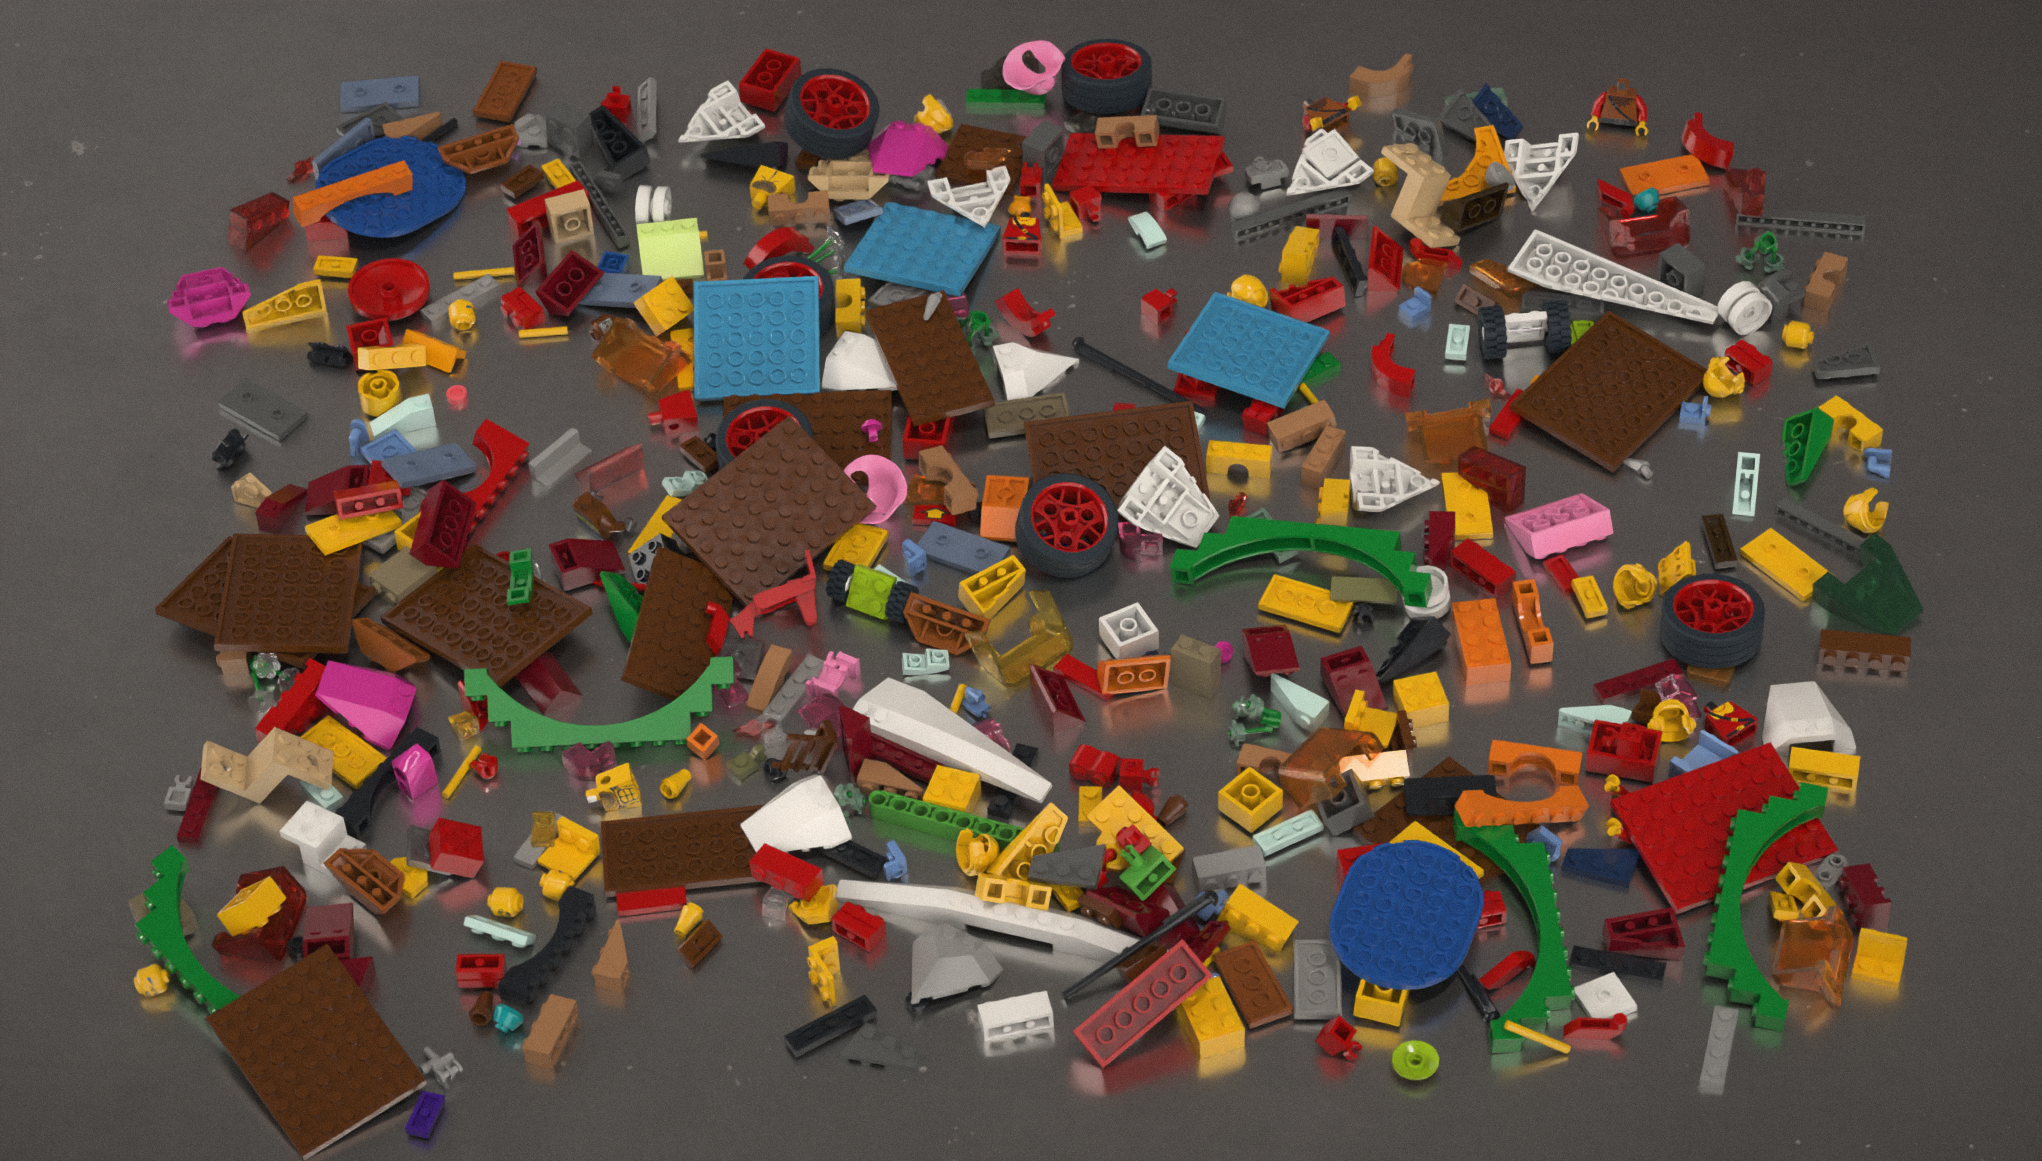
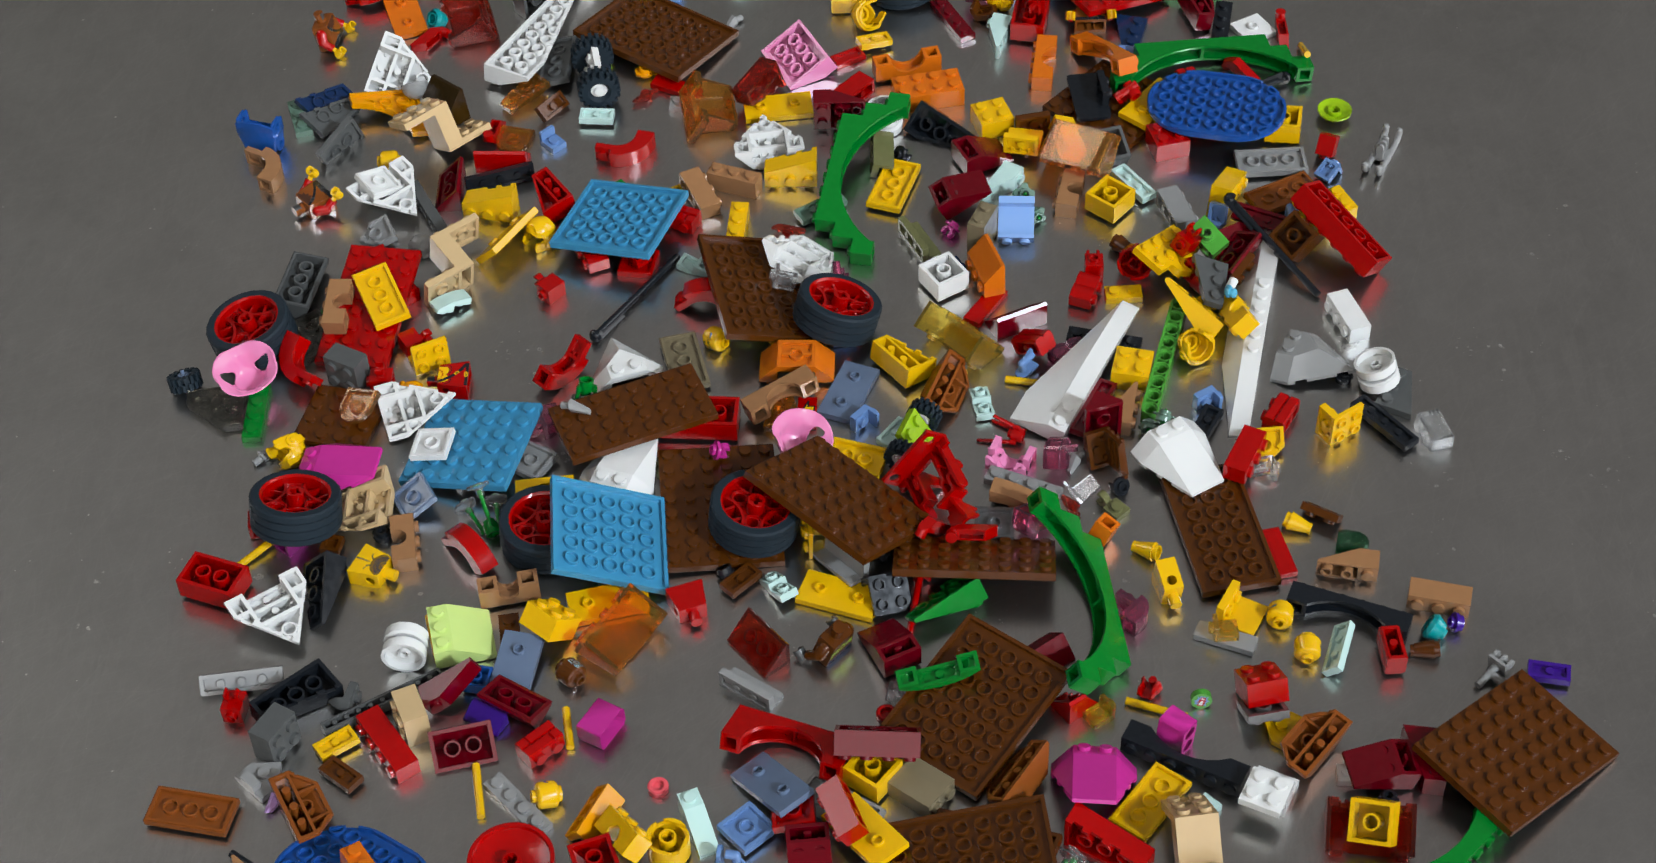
camera: 95 degrees left, 0 degrees up
none -> black wheel [166,367,204,394]
none -> blue piece [235,109,285,152]
none -> red arch [279,330,323,387]
none -> yellow plate [351,262,412,331]
none -> white plate [408,427,456,461]
none -> dark red slope [418,657,482,715]
none -> tan bracket [424,213,479,309]
none -> yellow plate [476,206,538,264]
none -> dark pink piece [576,698,626,750]
none -> clear bracket [769,263,798,292]
none -> olive panel [898,215,941,263]
none -> red piece [914,516,951,539]
none -> red plant [977,414,1026,446]
none -> light blue panel [998,196,1035,245]
none -> red brick [1011,329,1056,356]
none -> red plate [1113,80,1142,104]
none -> bright green tile [1190,689,1212,708]
none -> medium azure arm [1224,277,1238,298]
none -> medium blue bracket [1314,157,1343,184]
none -> clear green rock [1335,530,1369,554]
none -> white wheel [1353,347,1401,394]
none -> light grey piece [1361,123,1403,176]
none -> clear brick [1414,409,1454,452]
none -> dark purple plate [1447,612,1465,633]

